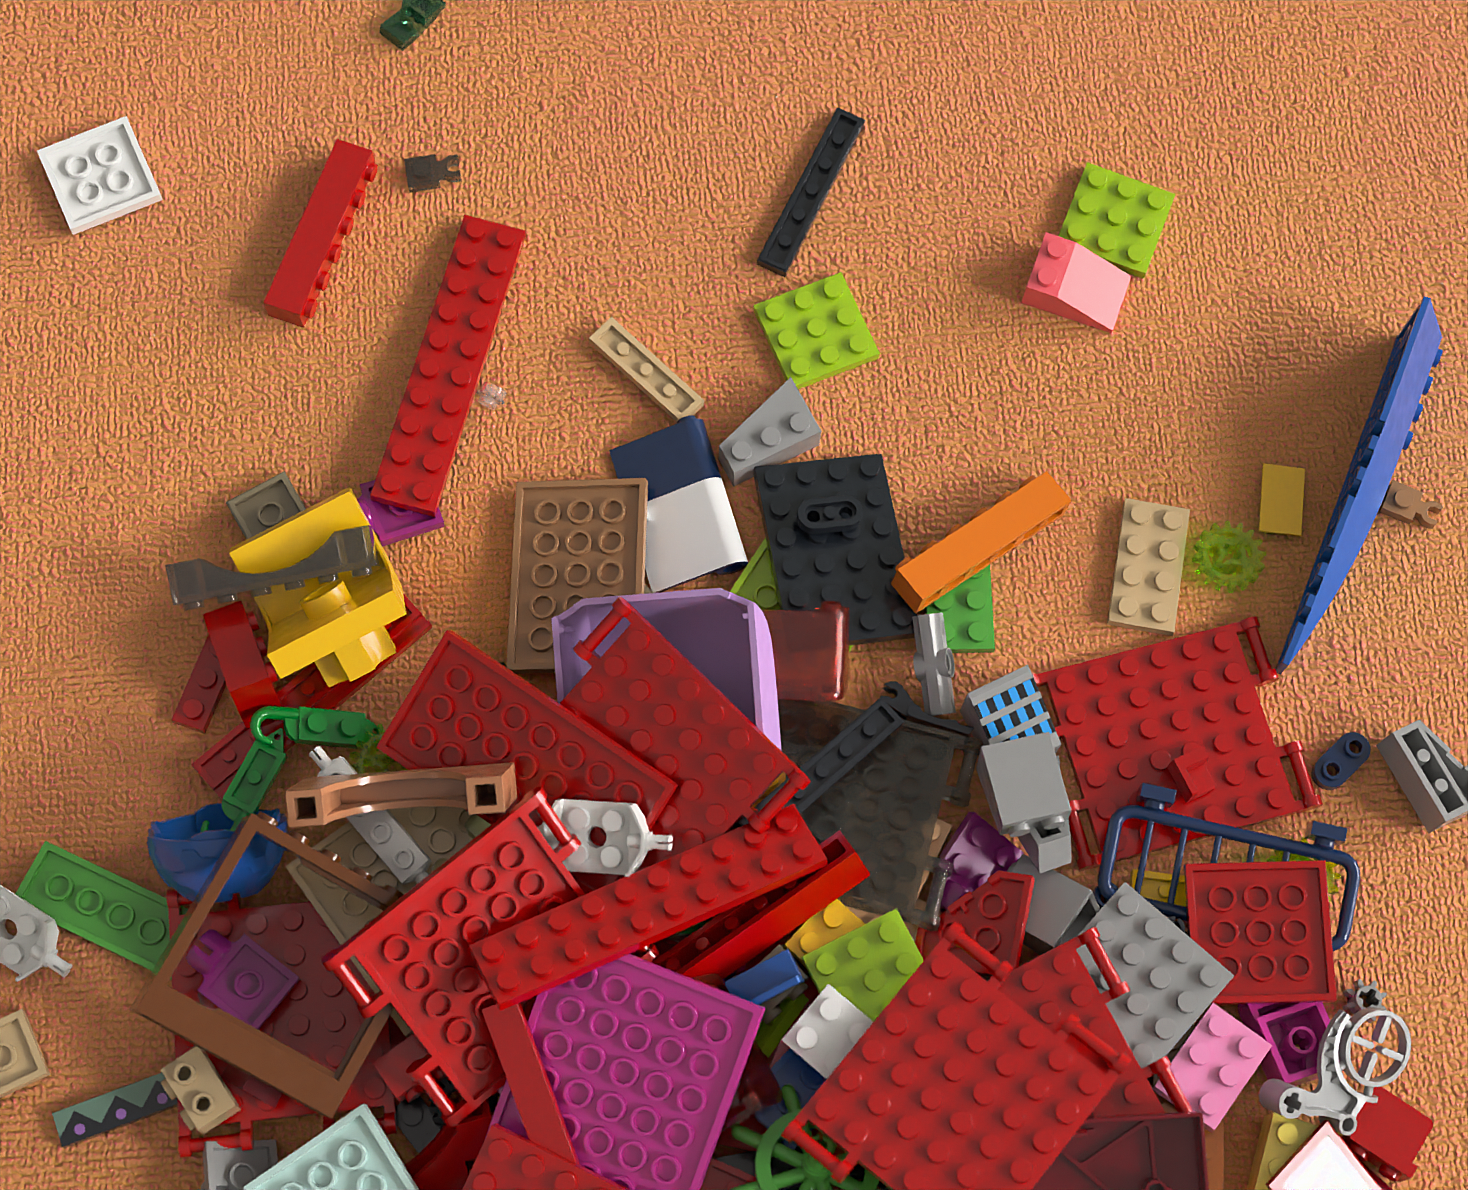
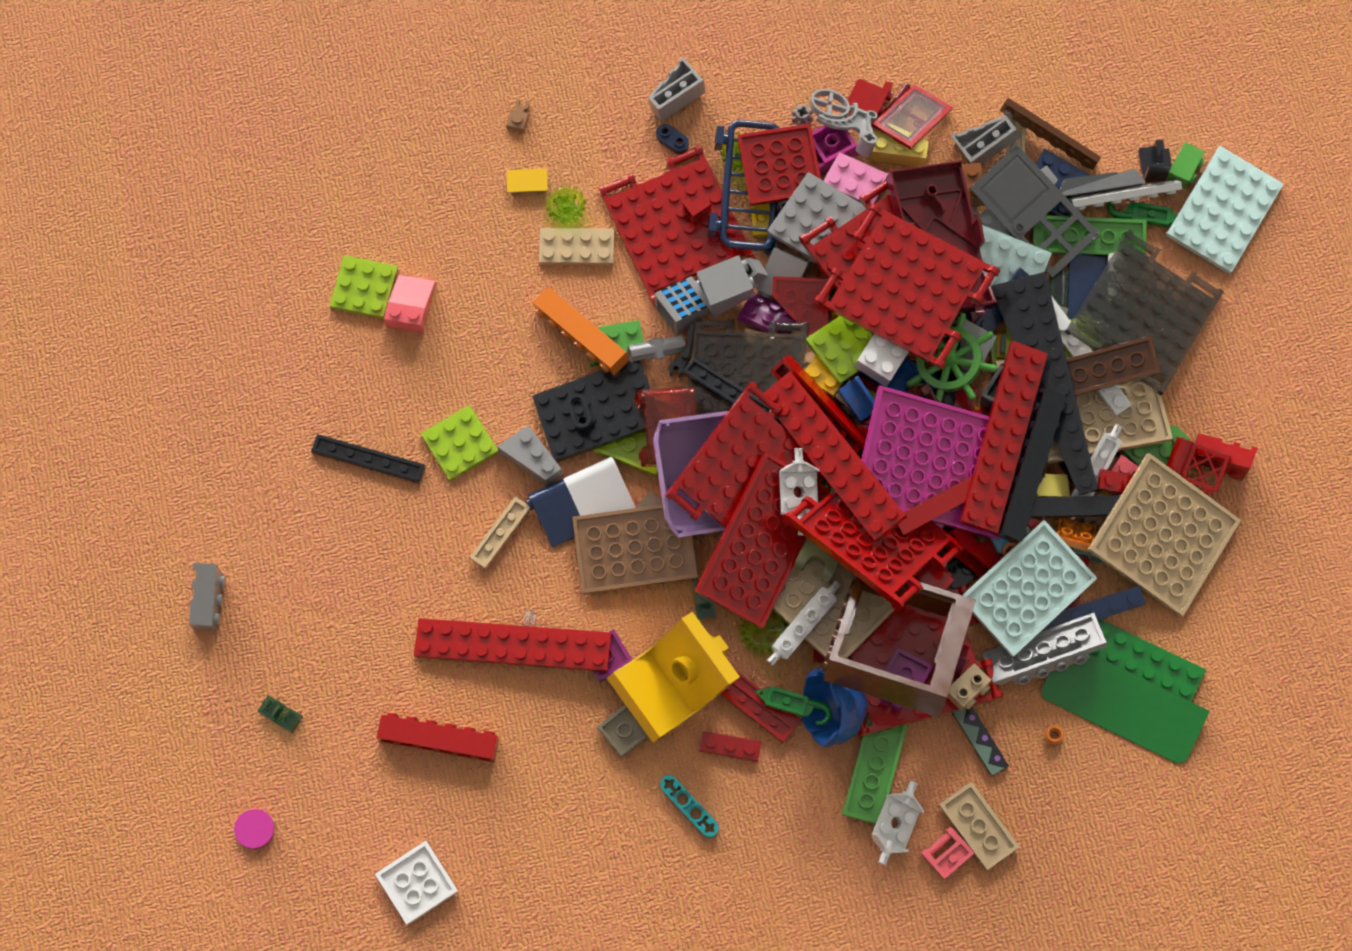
camera: 90 degrees left, 0 degrees up
clear smoke arch [165,525,380,611] -> none
red wedge [202,600,282,729] -> none
green plate [250,705,385,749] -> none
nougat arch [285,762,517,827] -> none
clear smoke plate [404,154,462,193] -> none
wedge [1276,296,1443,674] -> none
none -> teal beam [660,775,719,838]

